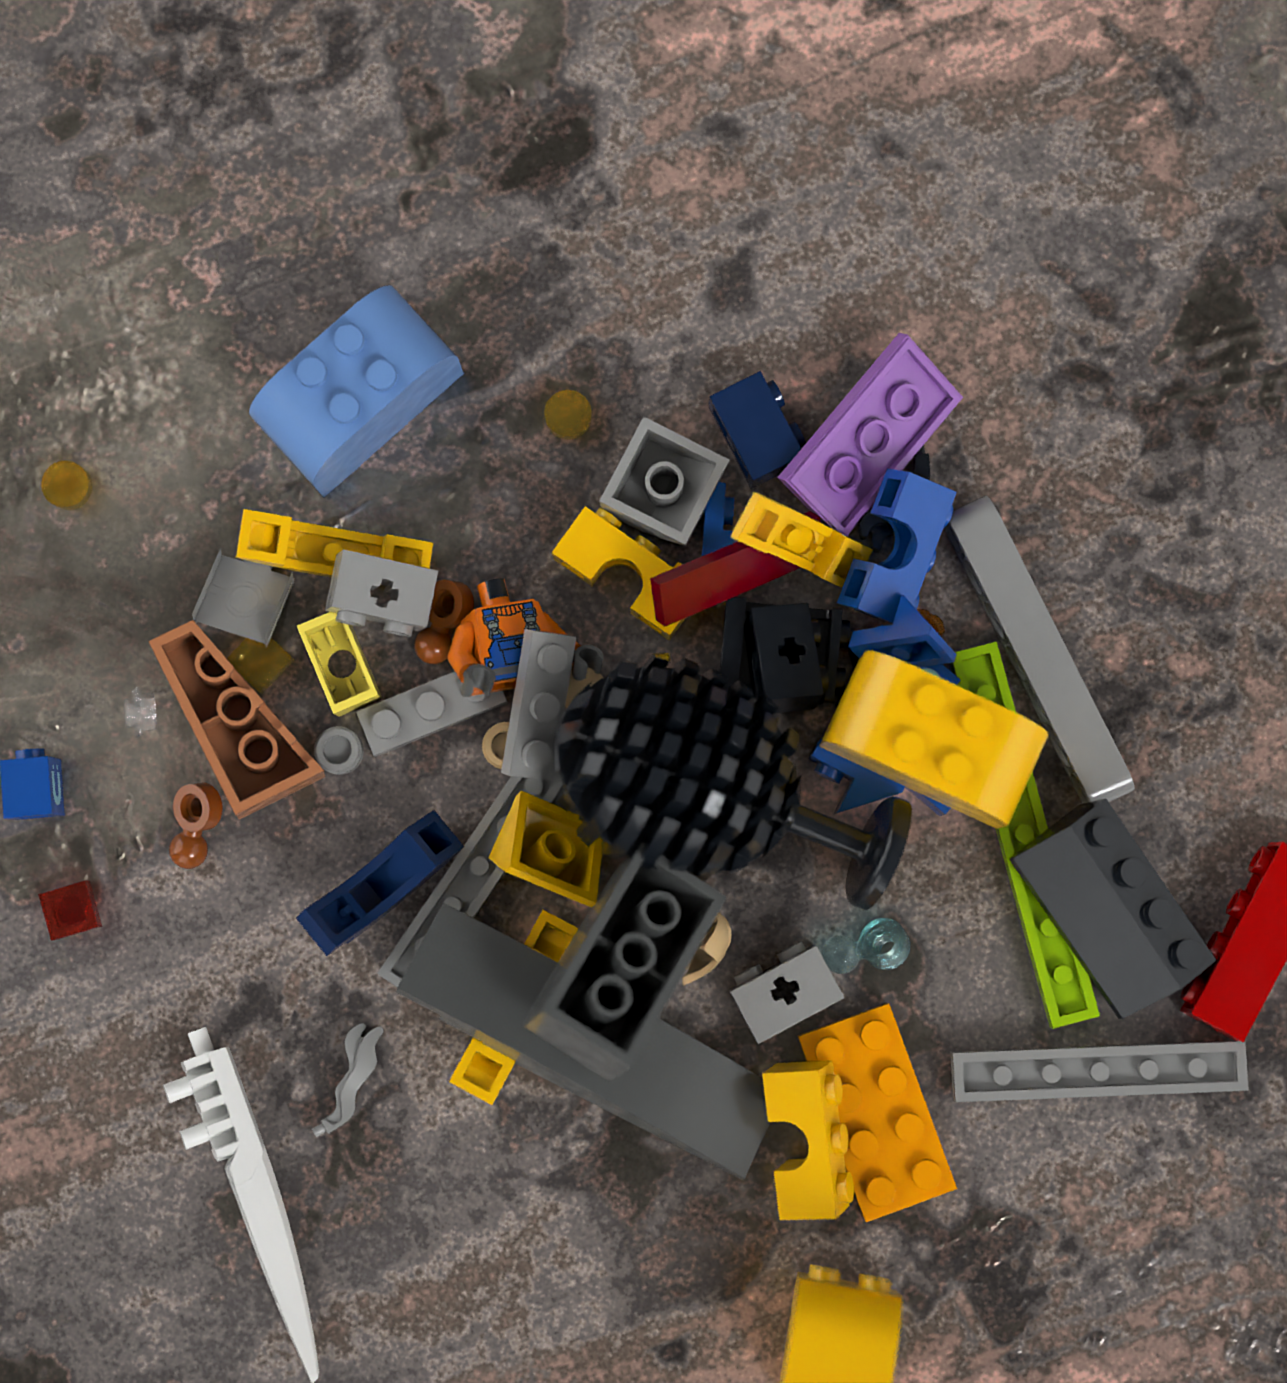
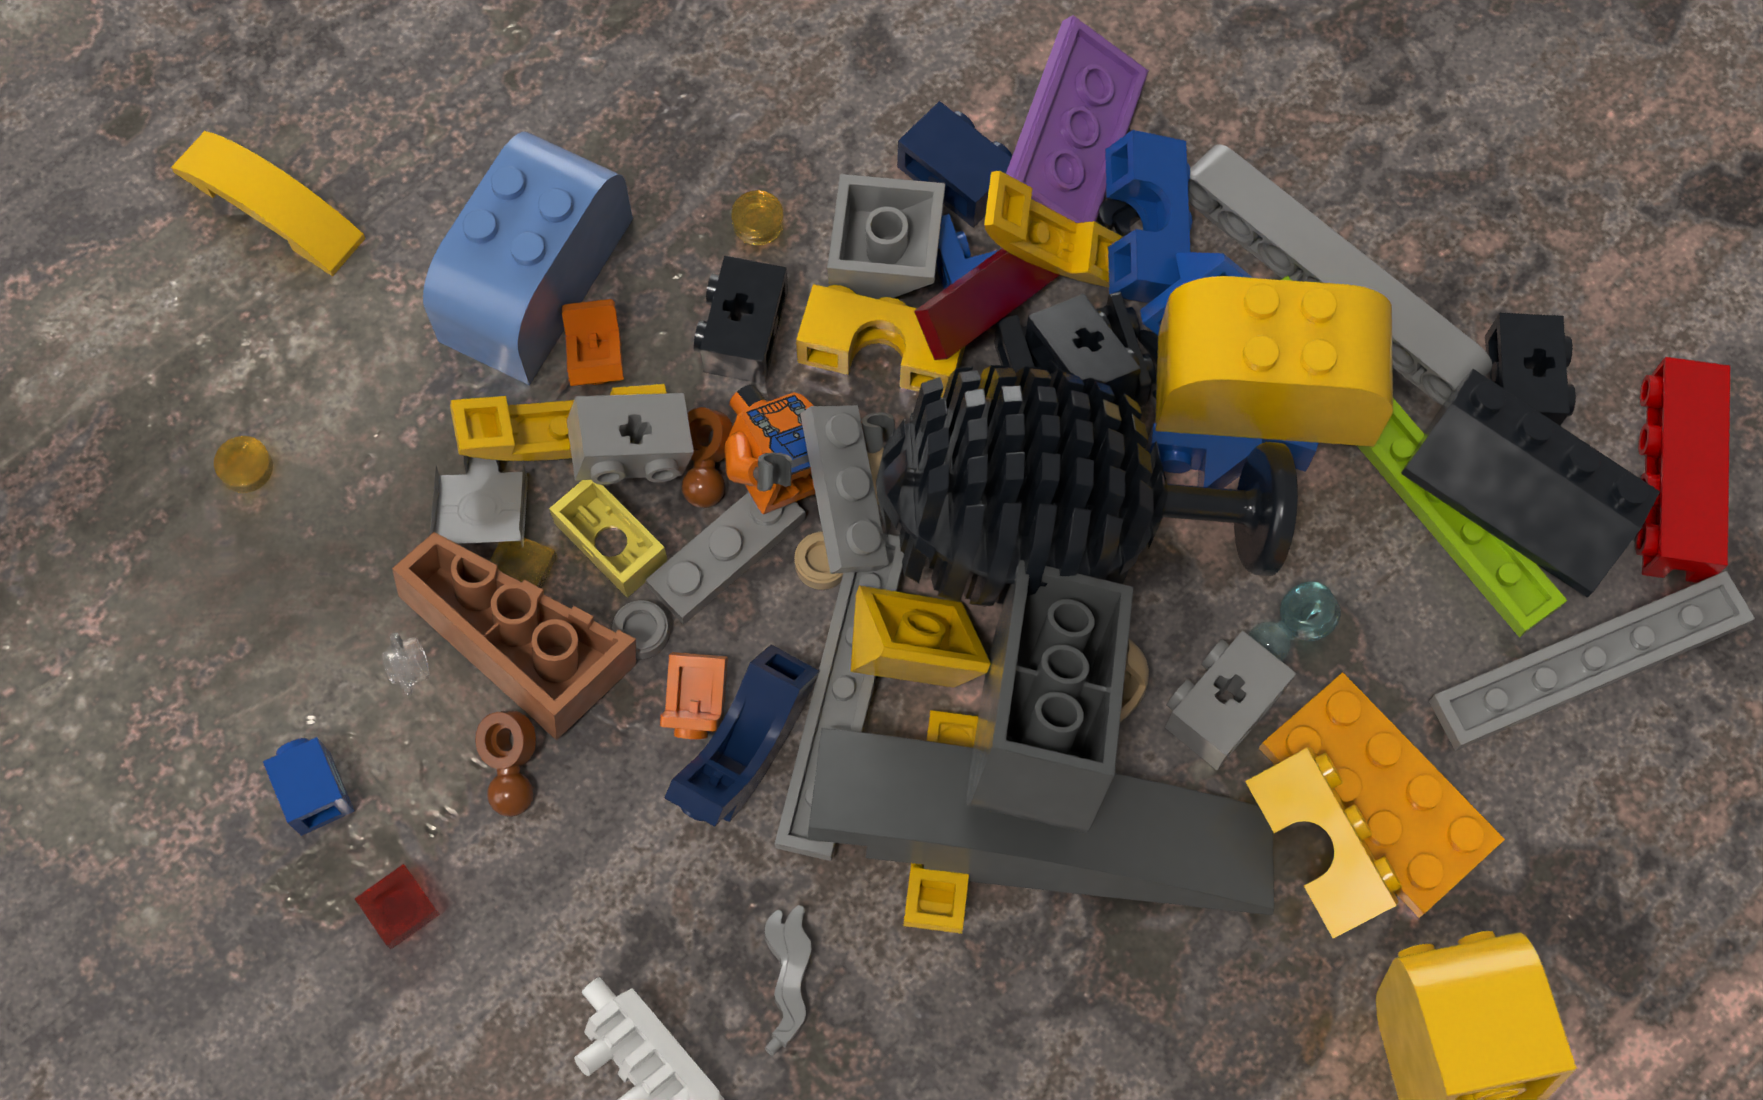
camera: 25 degrees left, 15 degrees down
none -> yellow slope [171,131,366,277]
none -> orange bracket [562,299,624,386]
none -> orange bracket [660,652,728,739]
none -> black brick [694,255,788,384]
none -> black brick [1485,312,1576,426]

